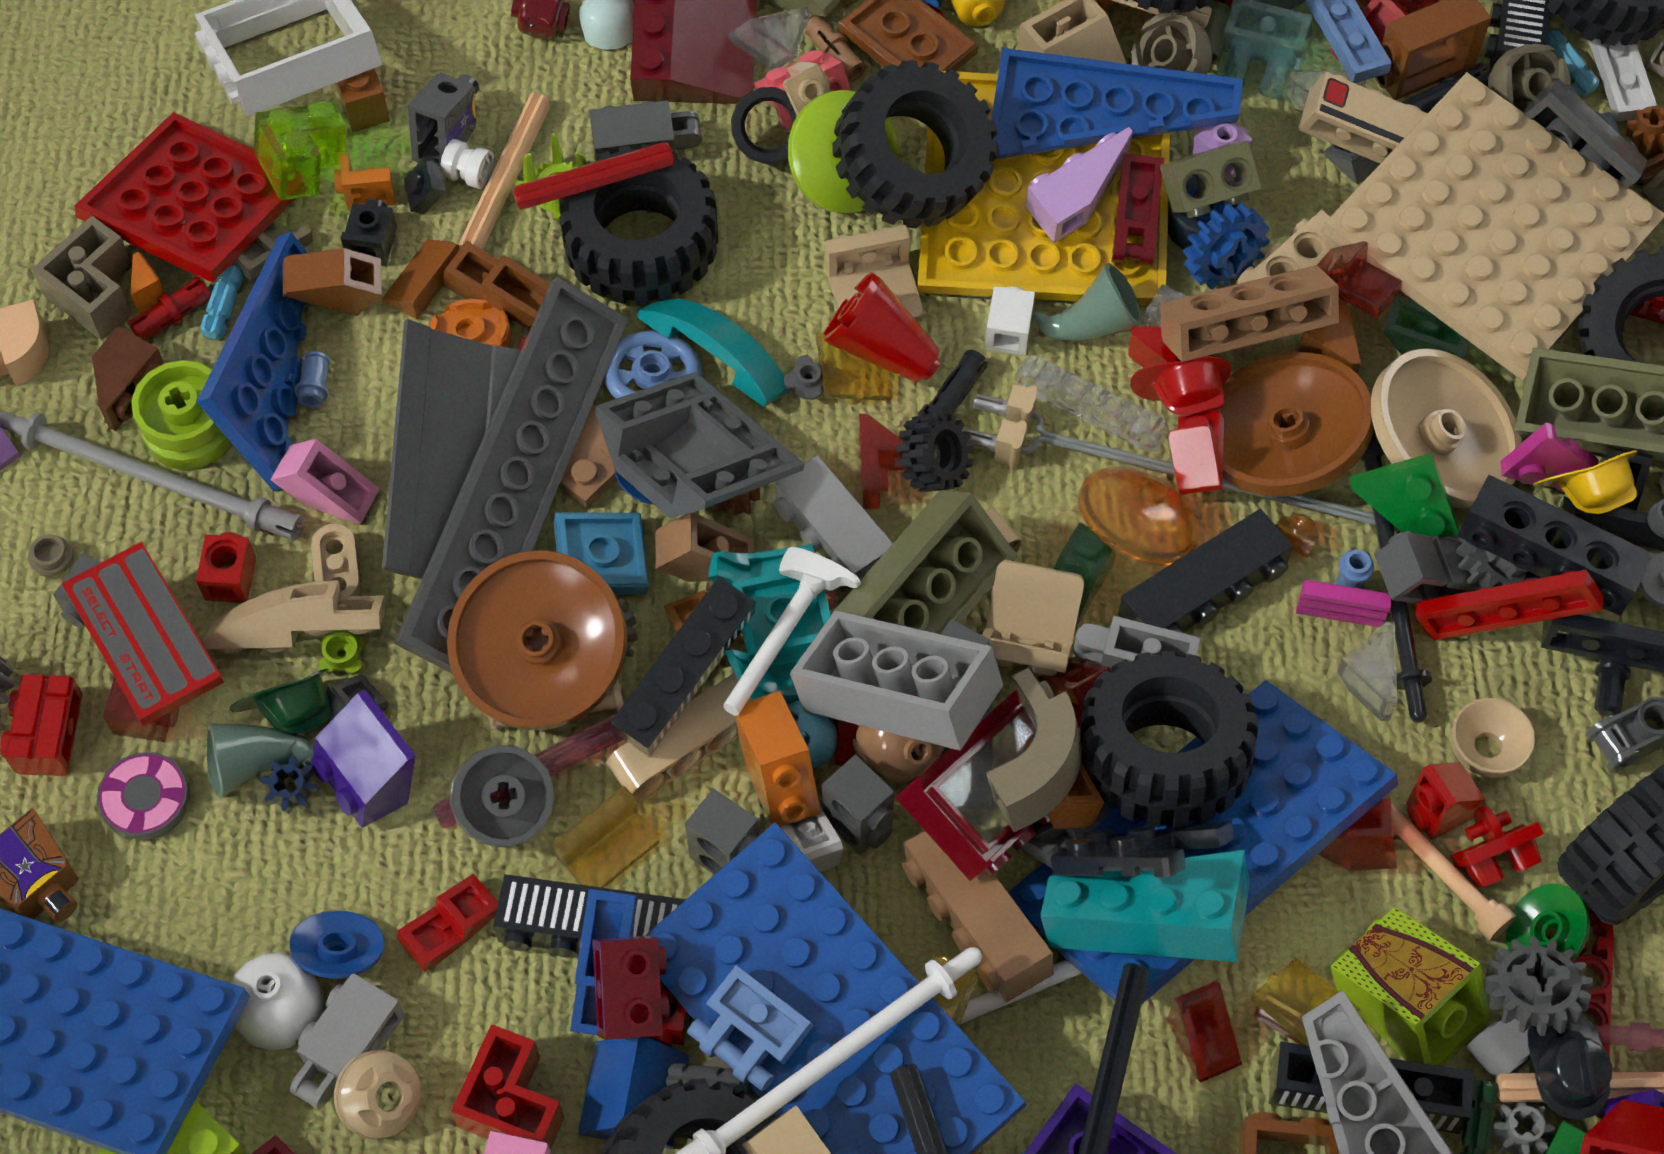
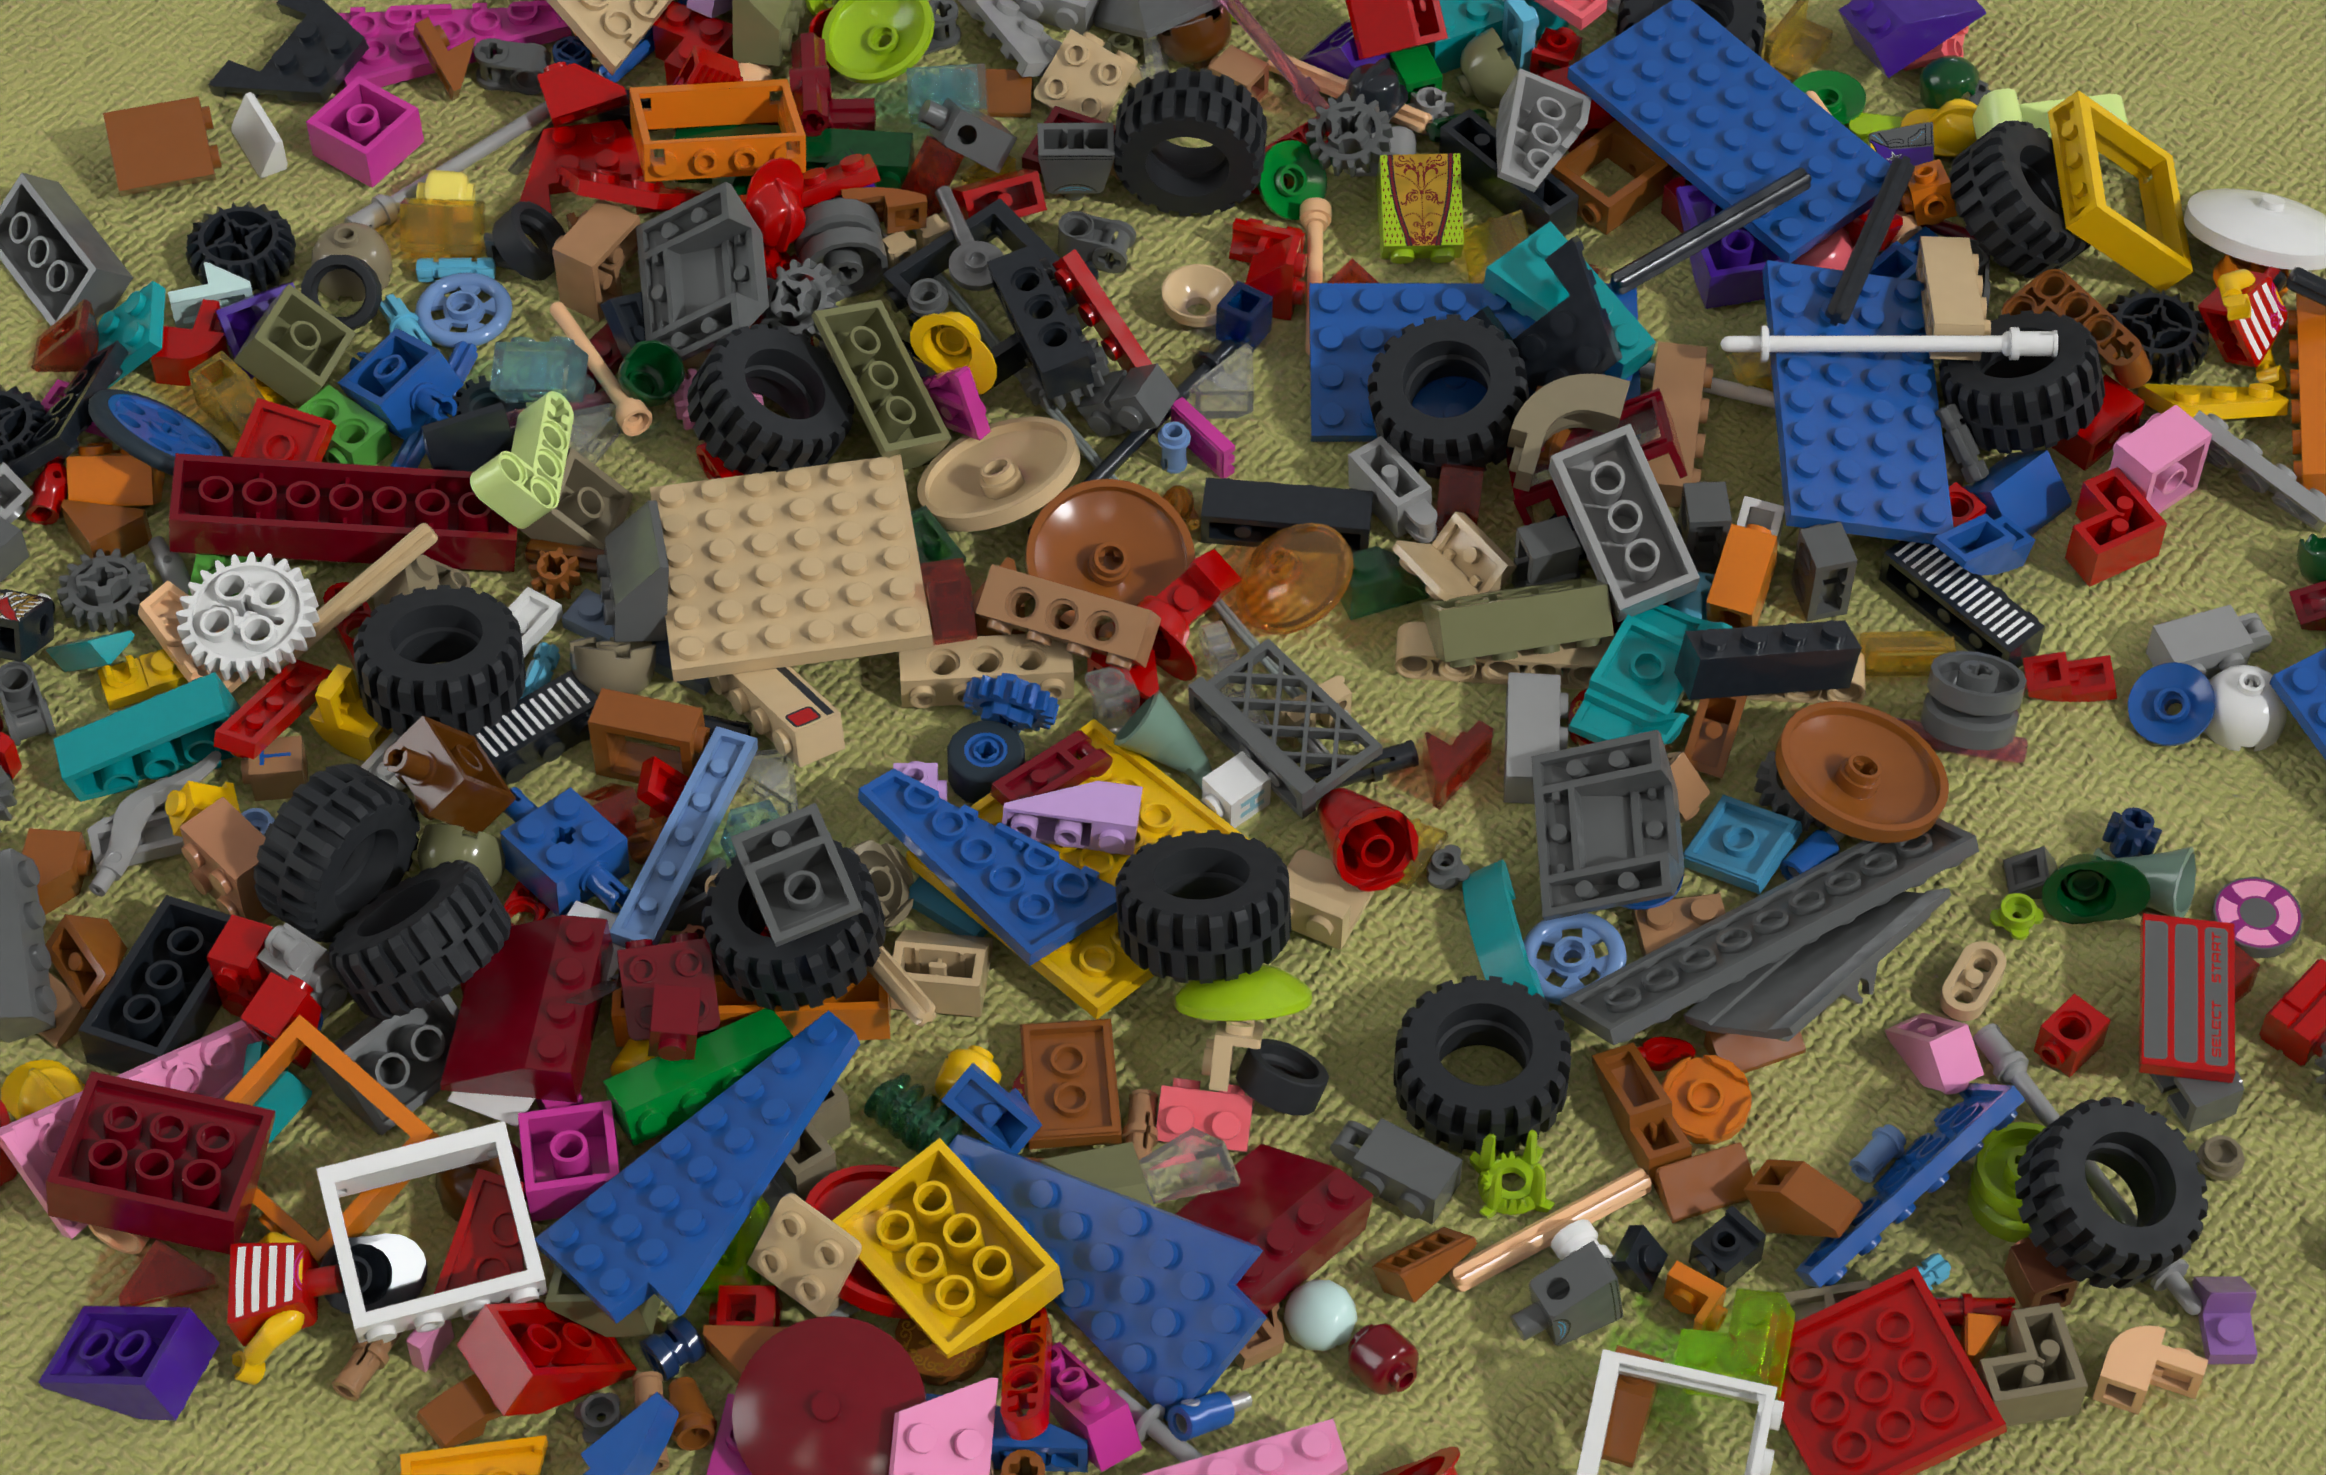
camera: 140 degrees left, 10 degrees down
tan slope [203,580,386,653] -> none
slope [311,690,416,828] -> none
tan piece [334,1050,421,1139] -> none
red axle [513,142,674,210] -> none
dark red brick [593,935,670,1040] -> none
medium blue plate [687,965,814,1092] -> none
white piece [723,547,861,716] -> none
black tyre [896,412,974,492] -> none
olive brick [1159,140,1261,218] -> none
green wing [1350,452,1459,538] -> none
none -> dark grey fence [1188,638,1383,820]
none -> clear blue brick [1216,281,1273,355]
none -> dark orange slope [1372,1227,1478,1303]
none -> black tyre [2015,1097,2208,1289]

